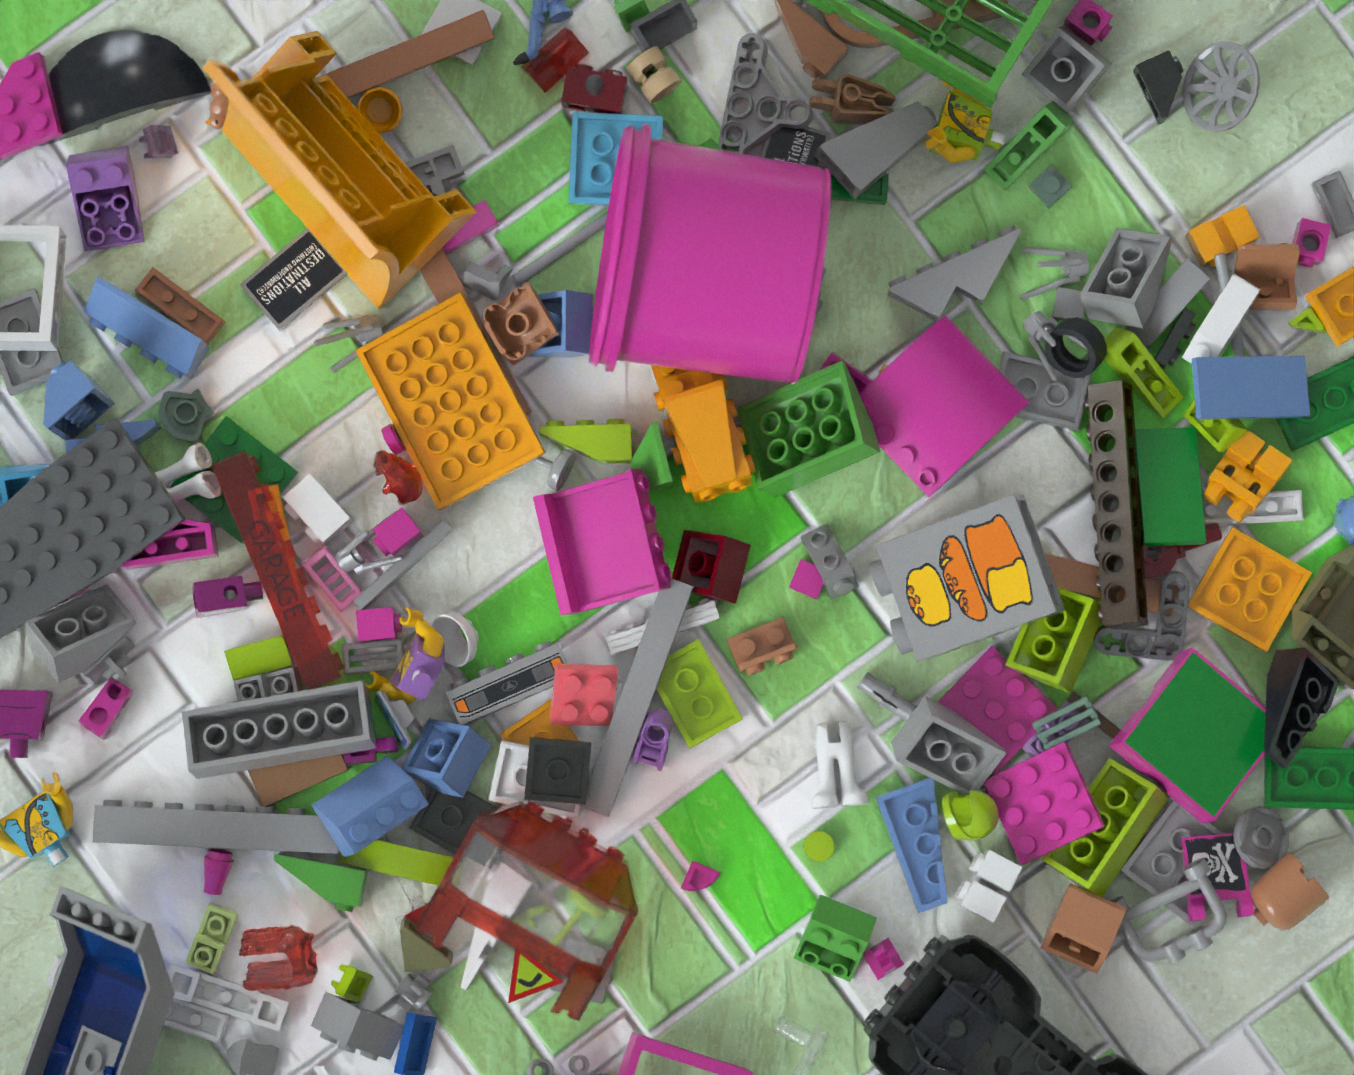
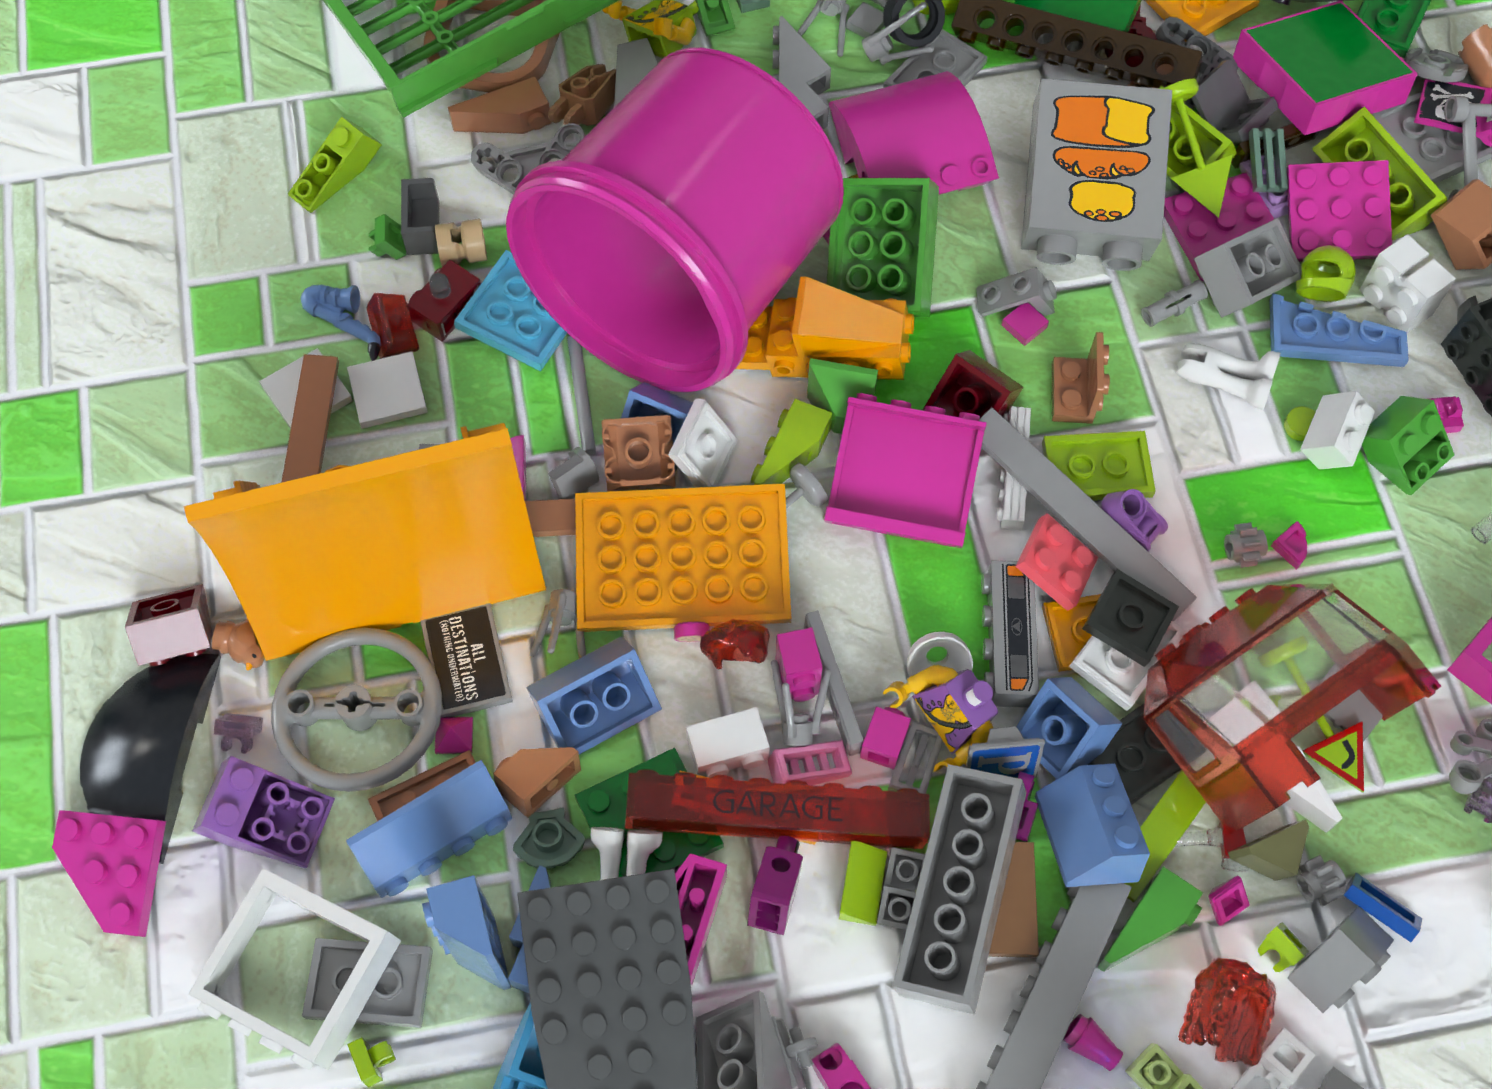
camera: 70 degrees left, 20 degrees down
none -> slope [125,584,213,666]
none -> light grey piece [271,627,442,792]
none -> white tile [347,351,428,429]
none -> dark pink slope [435,717,473,754]
none -> nougat slope [493,747,581,818]
none -> medium blue slope [526,636,662,755]
none -> white tile [668,399,738,488]
none -> lime piece [1163,78,1233,218]
none -> dark grey bracket [1192,60,1278,146]
none -> dark pink slope [1208,875,1250,926]
none -> light grey gear [1224,522,1268,568]
none -> white brick [1300,391,1375,470]

